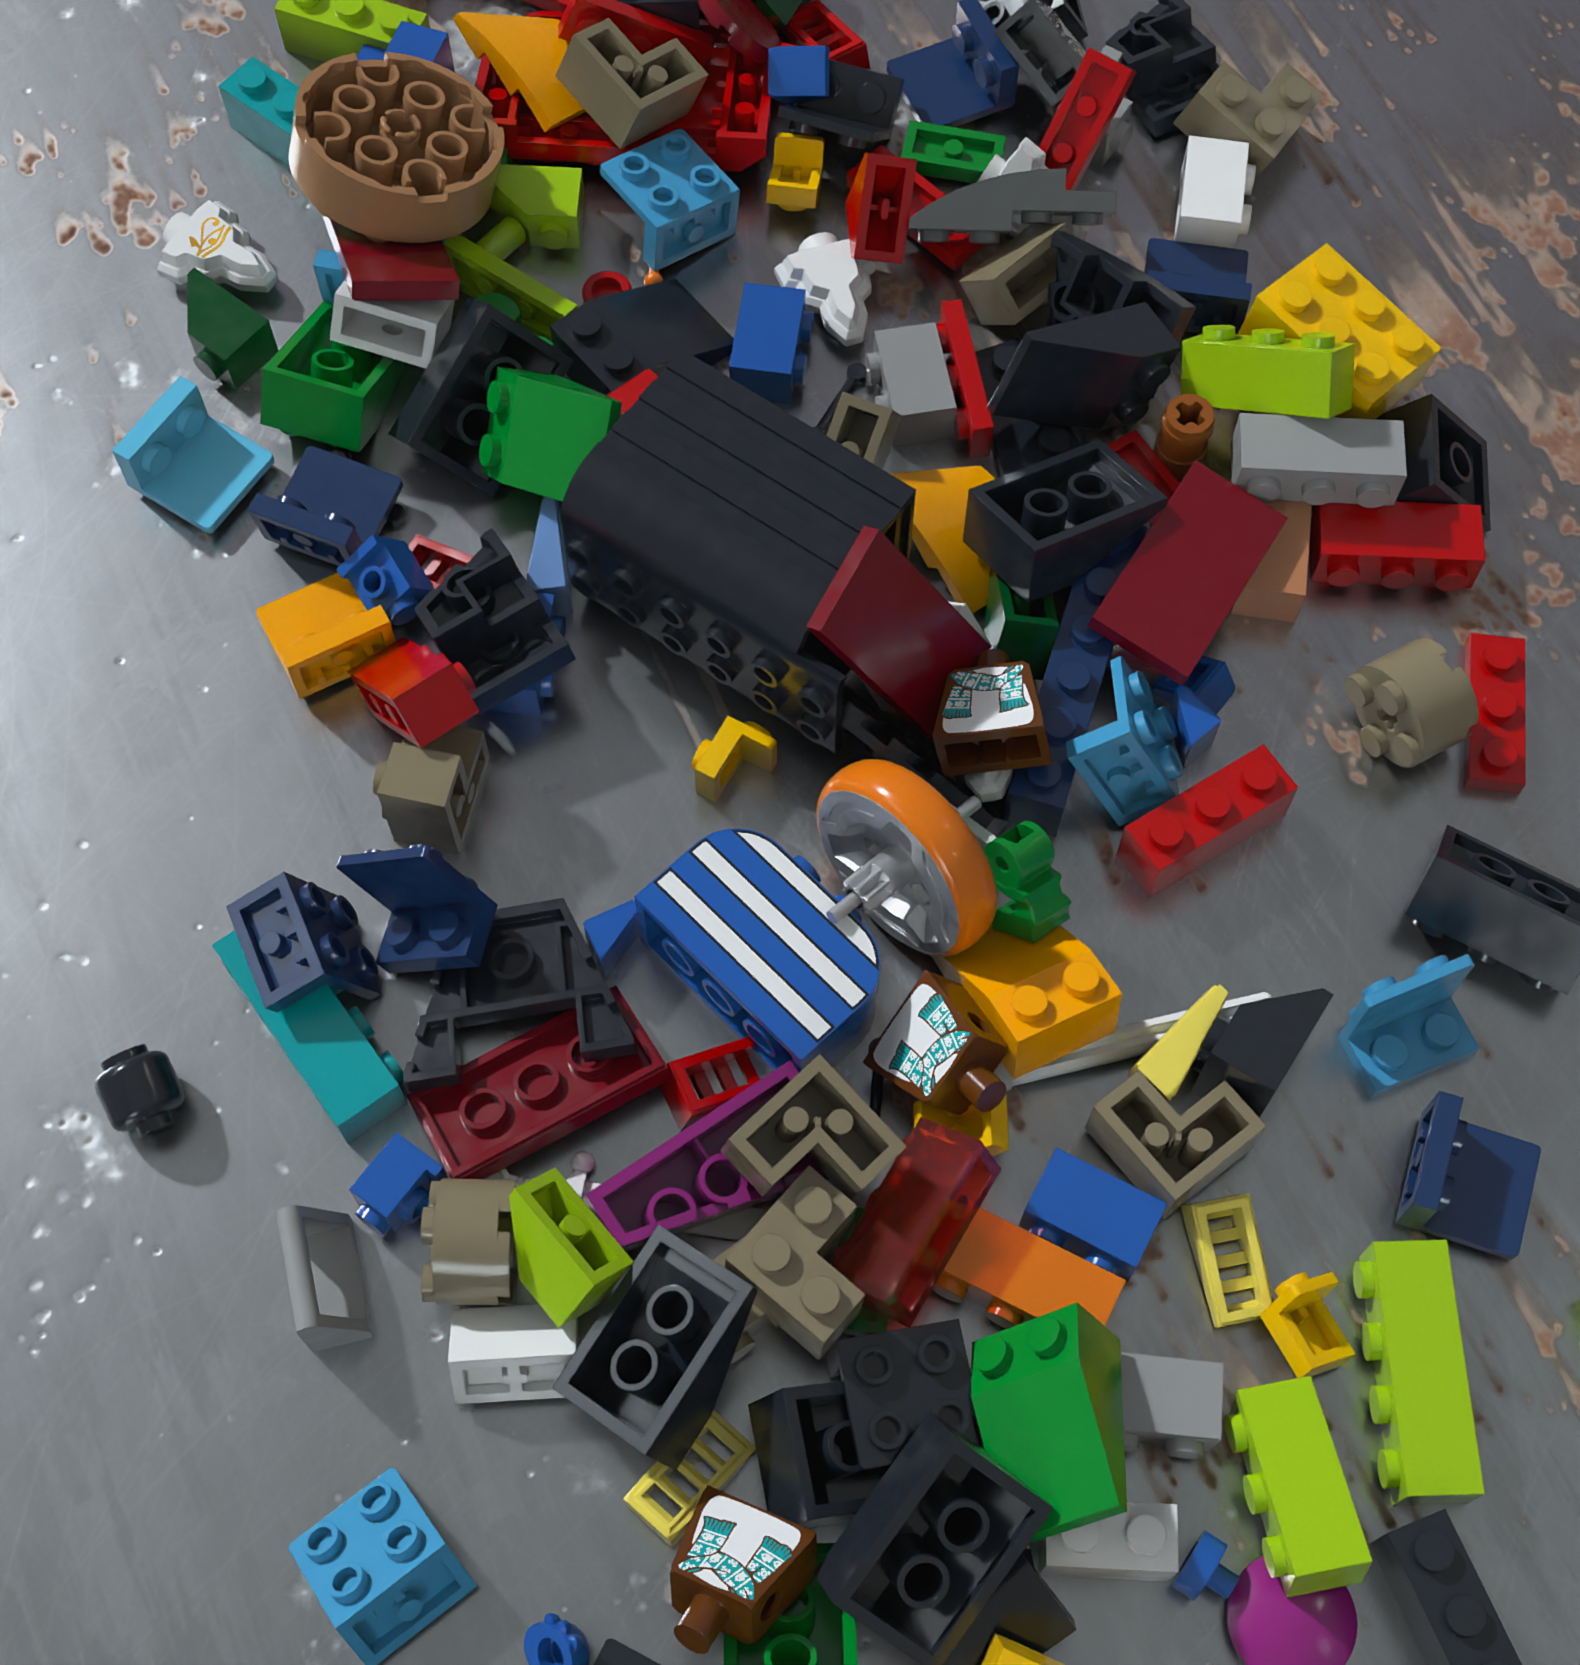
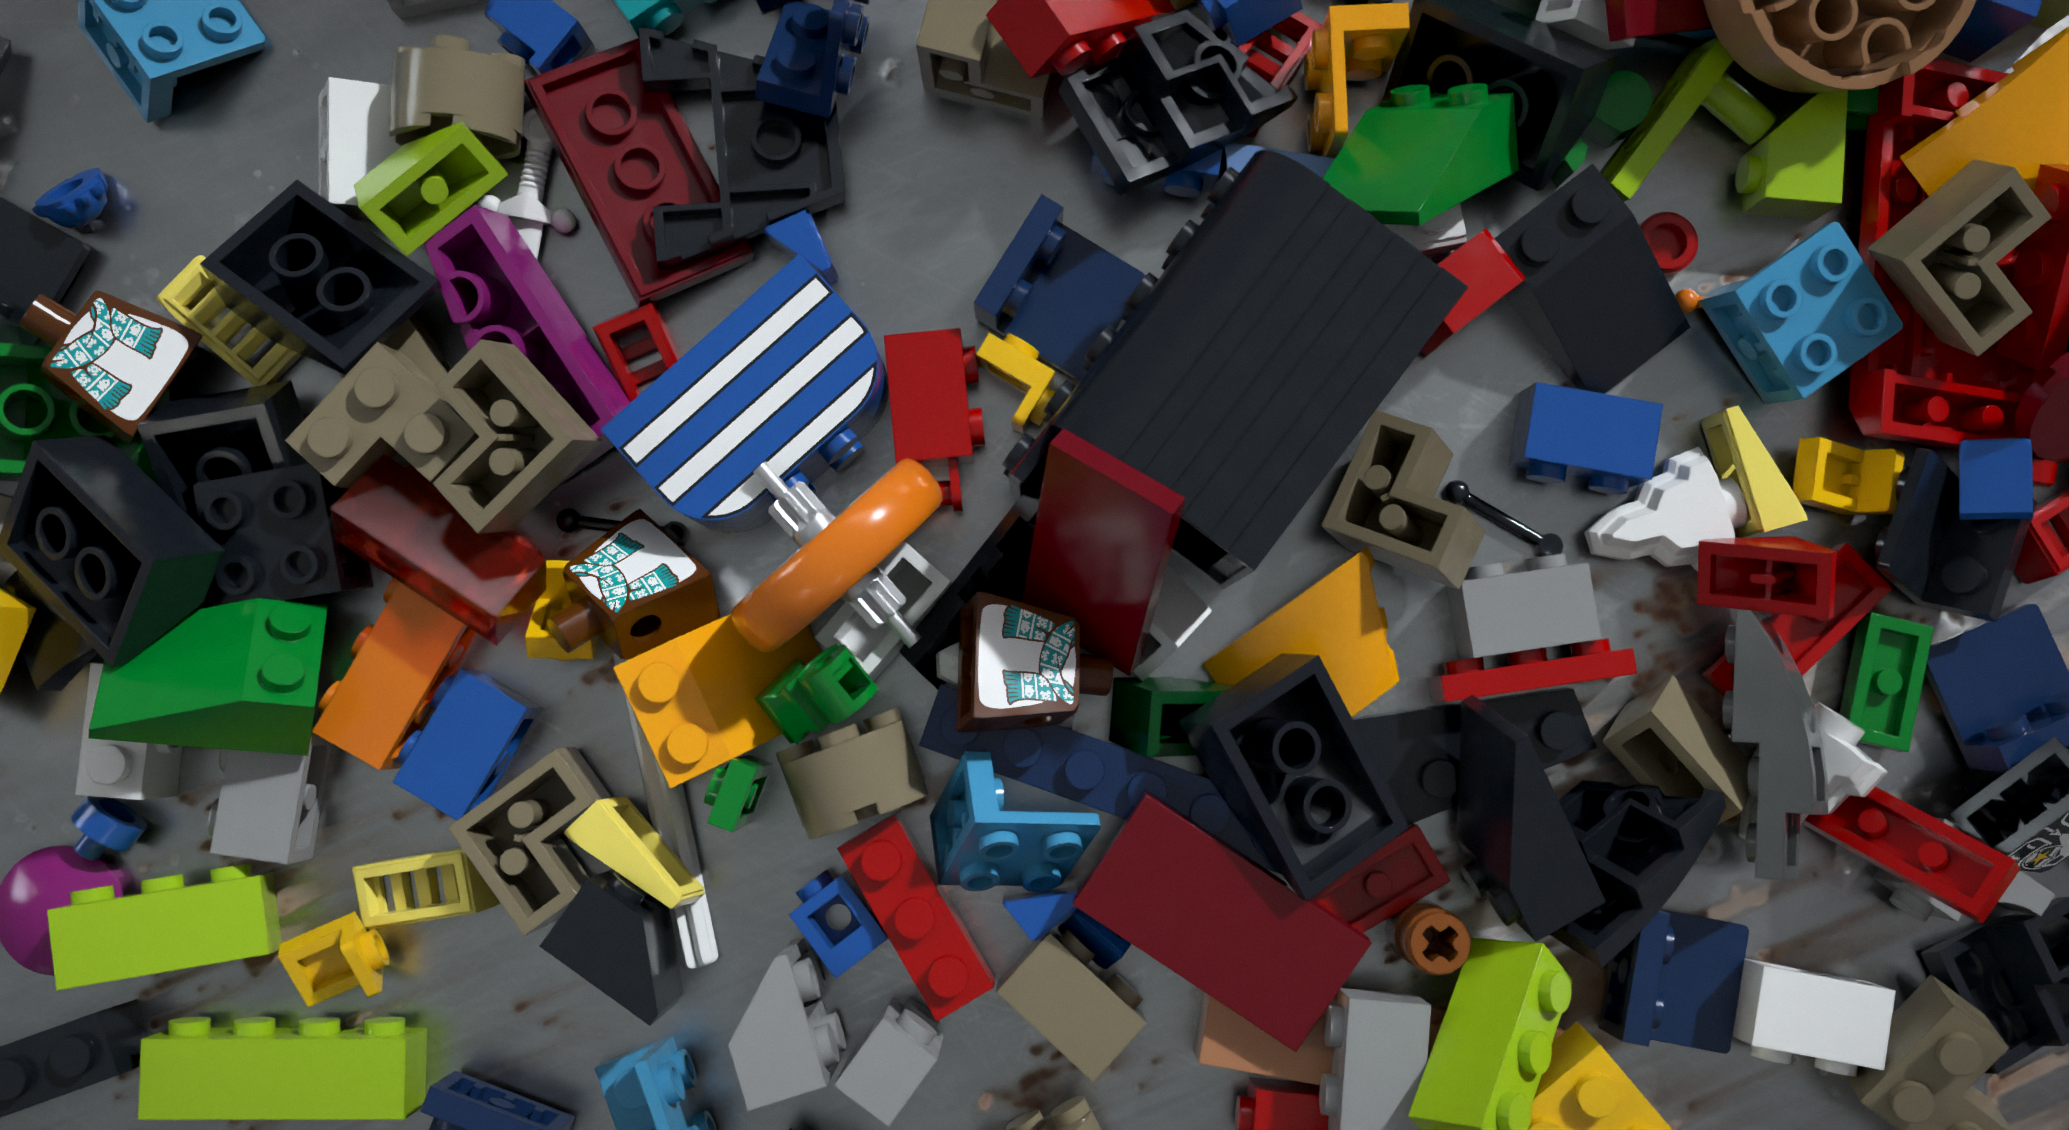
camera: 90 degrees right, 20 degrees up
none -> green plate [704,755,773,832]
none -> light grey slope [728,937,846,1111]
none -> dark tan brick [776,707,929,839]
none -> blue brick [789,869,889,979]
none -> light grey brick [834,997,944,1127]
none -> red brick [884,328,985,512]
none -> dark blue bracket [973,194,1145,381]
none -> dark tan brick [996,928,1147,1083]
none -> light orange bracket [1304,2,1410,158]
none -> light yellow slope [1701,406,1808,538]

